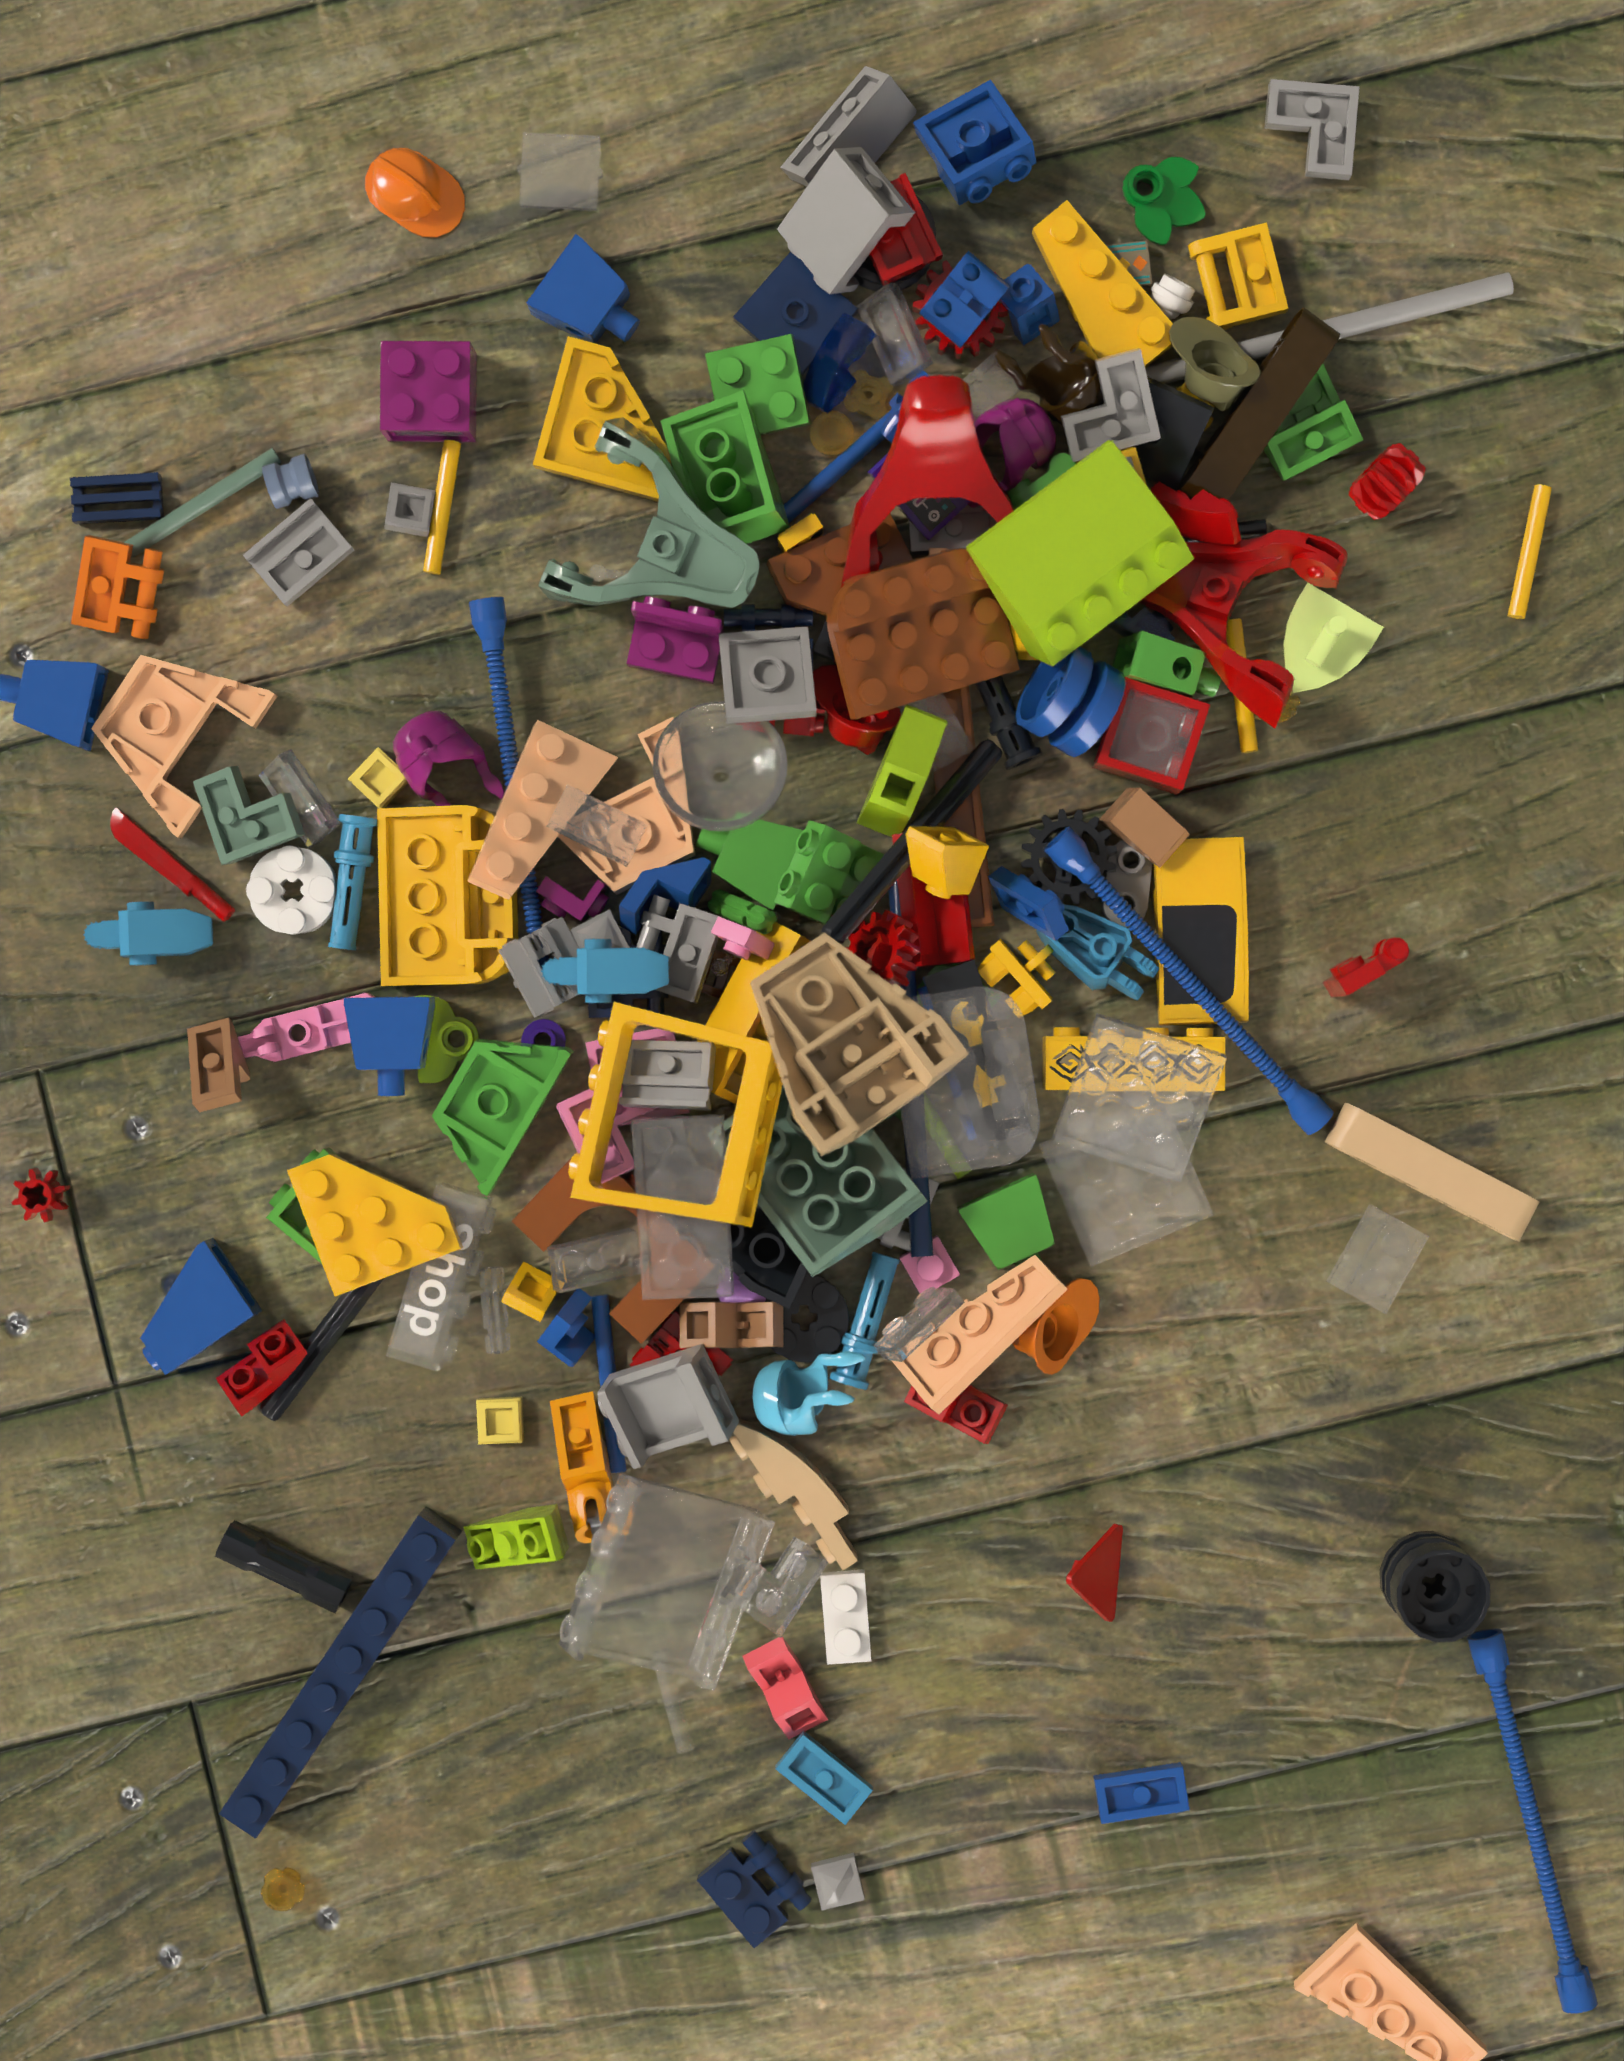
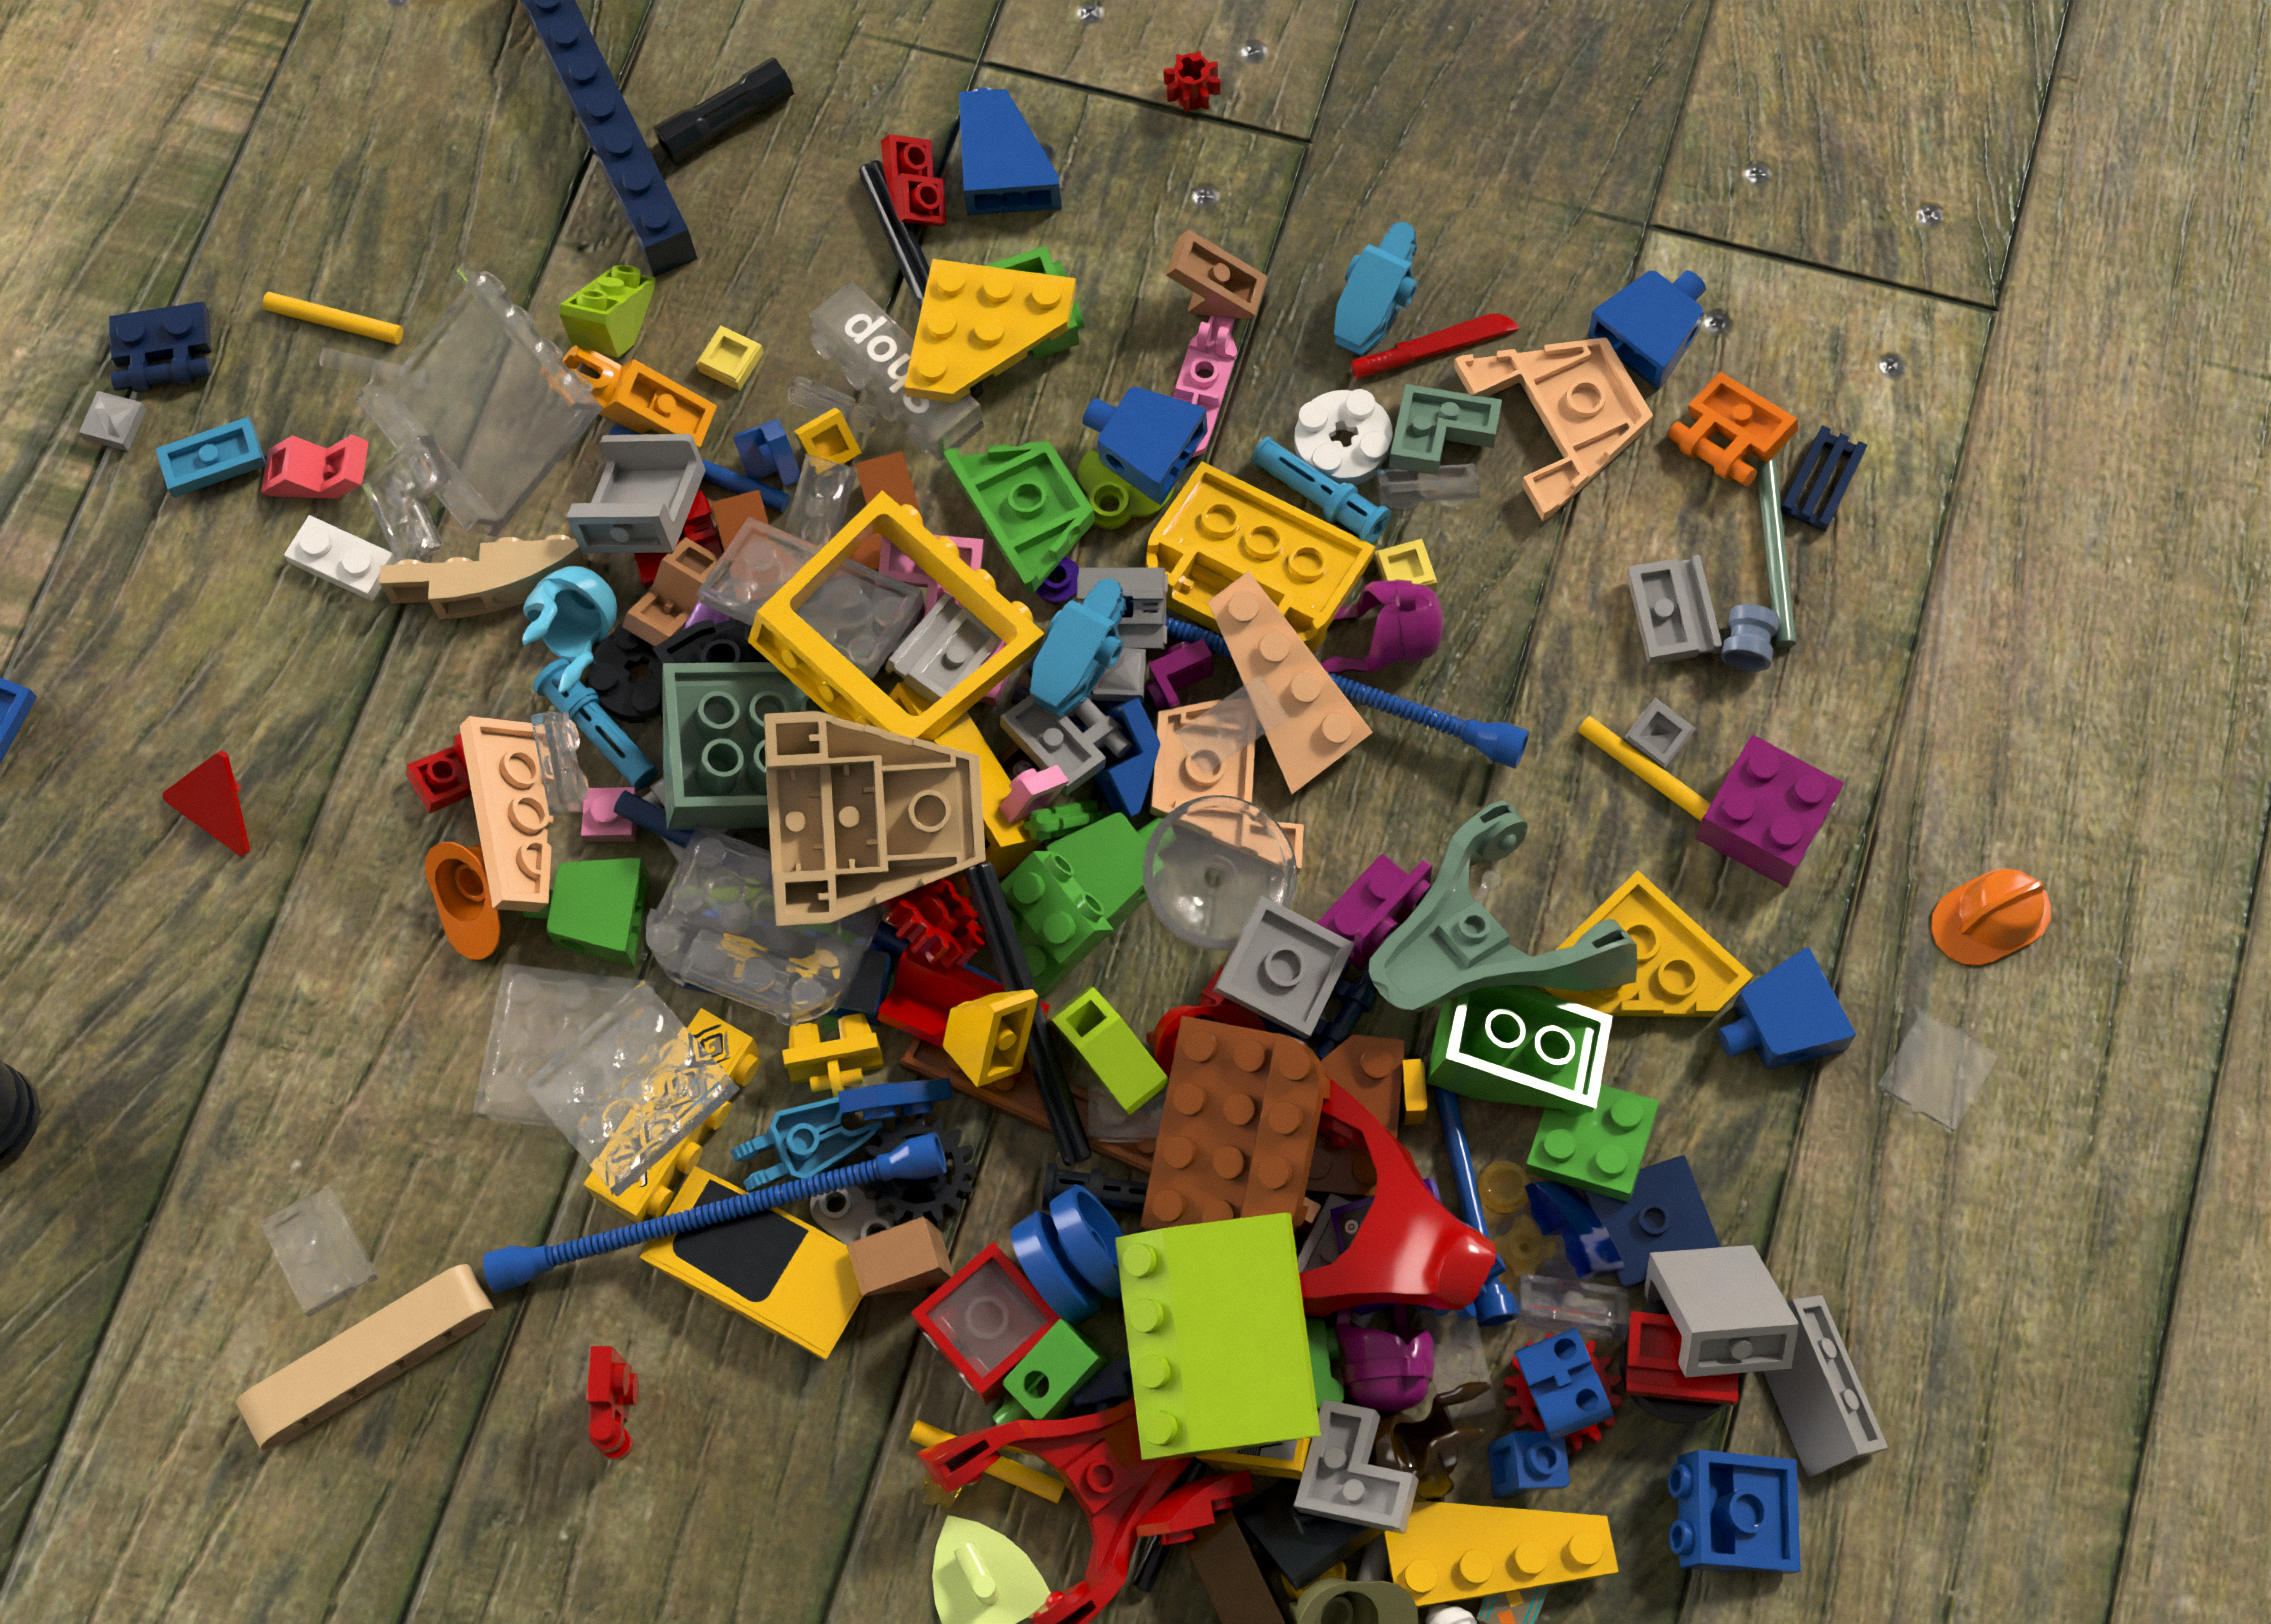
camera: 125 degrees right, 20 degrees down
none -> yellow bar [262,292,403,345]

